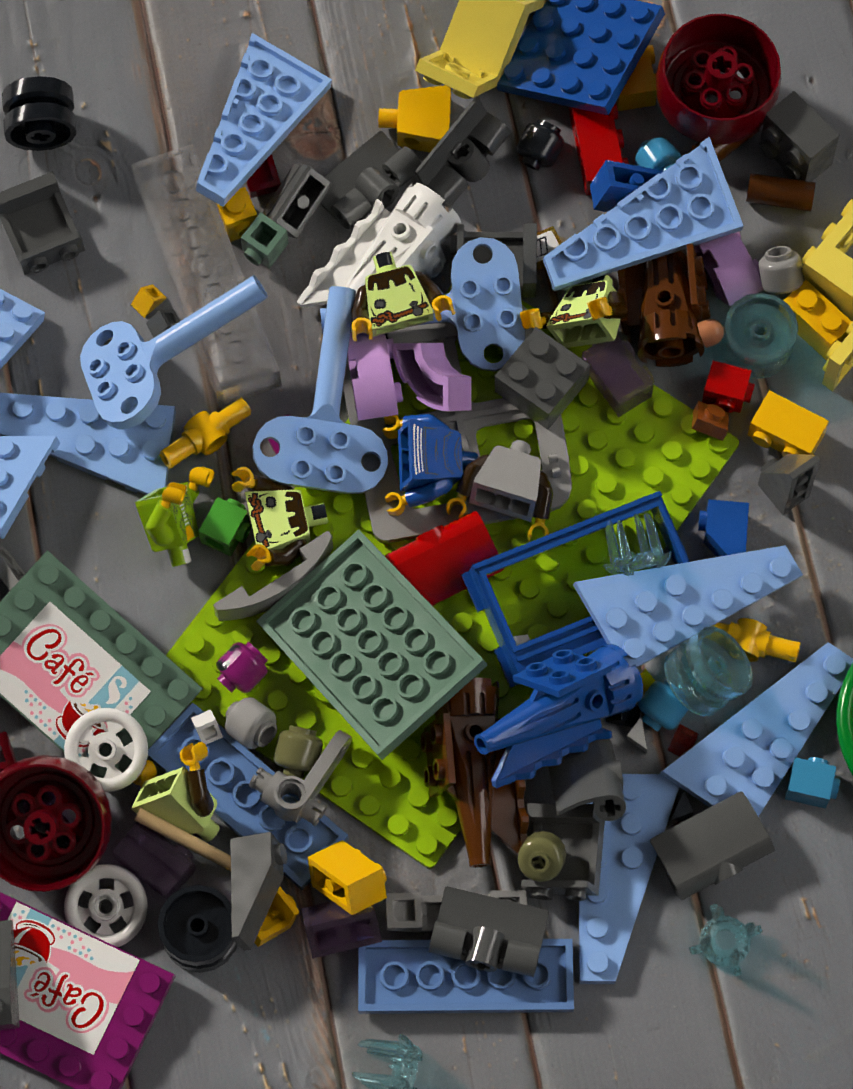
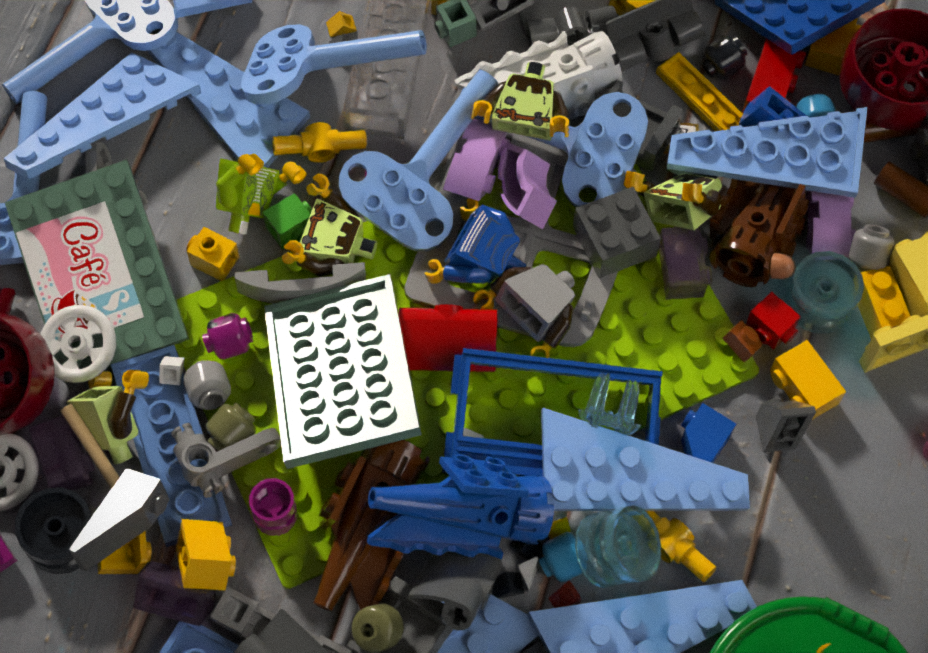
camera: 25 degrees right, 5 degrees down
none -> yellow brick [187,227,240,281]
none -> magenta wheel [249,478,297,536]
none -> black piece [492,571,525,599]
none -> yellow tile [656,52,743,131]

